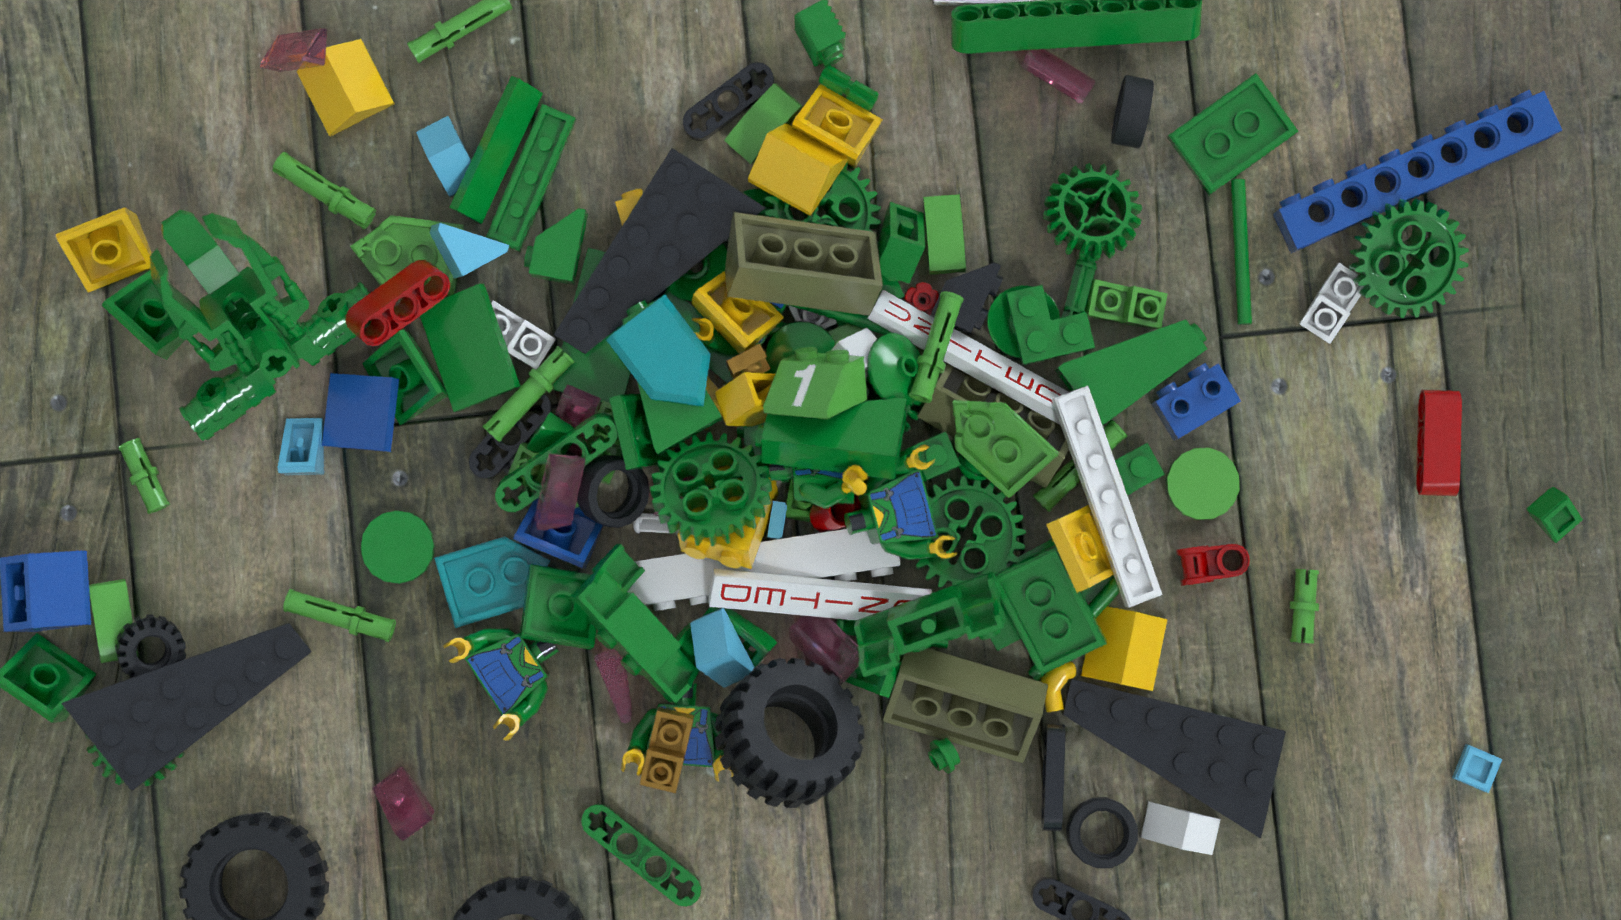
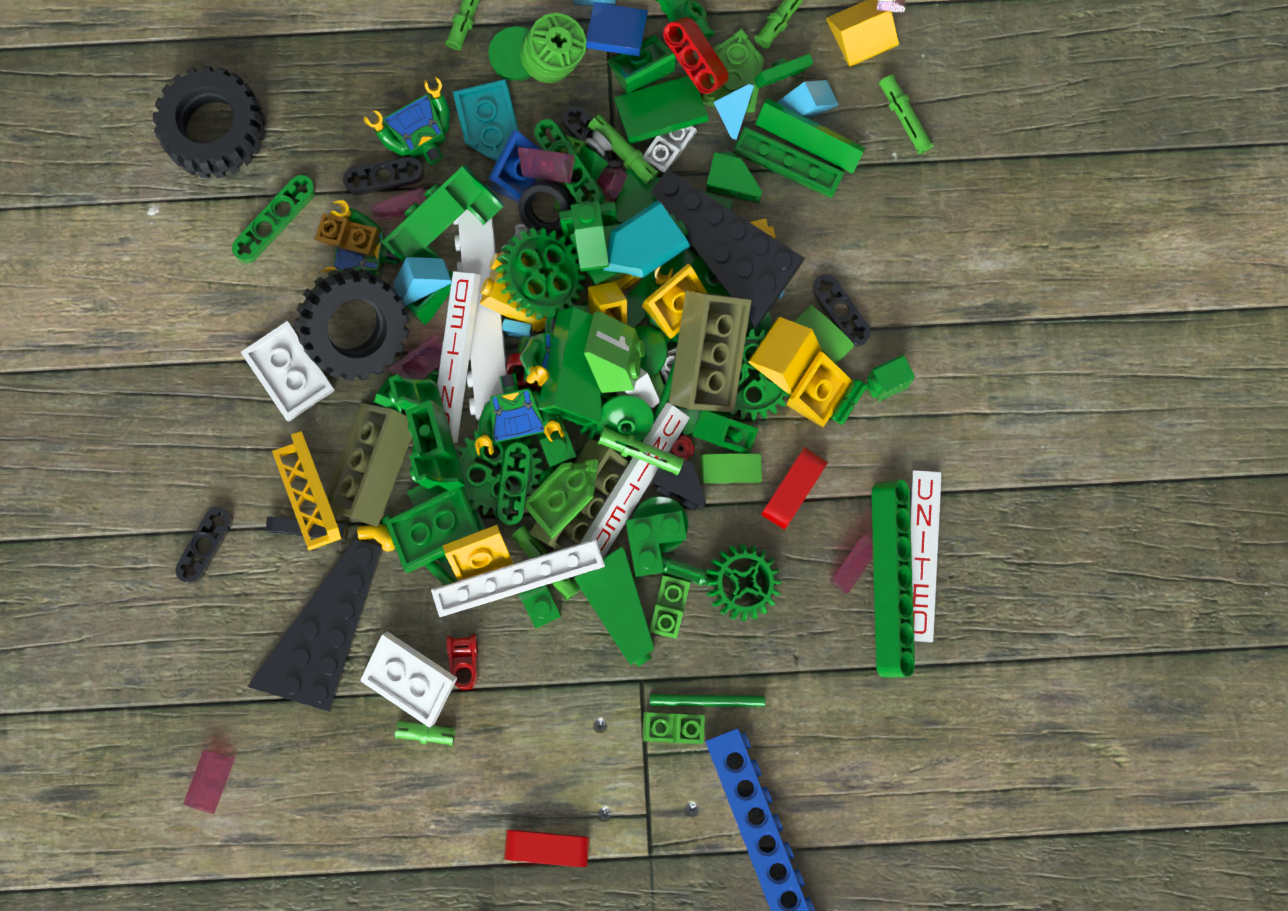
camera: 100 degrees right, 5 degrees down
clear pink slope [372,767,435,841] -> none
green tile [519,564,596,650] -> none
pearl gold slope [726,344,771,379] -> none
green plate [928,738,960,774] -> none
black tyre [1066,797,1138,869] -> none
yellow slope [1081,606,1168,691] -> none
black tyre [1111,75,1154,149] -> none
white slope [1140,801,1221,855] -> none
blue brick [1151,363,1241,441] -> none
bright green tile [1166,448,1240,520] -> none
green tile [1167,73,1299,195] -> none
white slope [1299,262,1365,344] -> none
green gear [1349,199,1469,318] -> none
medium azure tile [1452,744,1502,793] -> none
none -> clear pink slope [183,749,235,814]
none -> white plate [241,321,335,422]
none -> yellow fence [272,431,341,551]
none -> black beam [343,157,424,195]
none -> white plate [360,631,457,727]
none -> green beam [495,443,531,526]
none -> bright green wheel [520,13,587,84]
none -> slope [571,201,609,272]
none -> light grey bush [585,131,613,158]
none -> bright green slope [642,712,705,744]
none -> green plate [753,54,814,88]
none -> red beam [761,447,828,530]

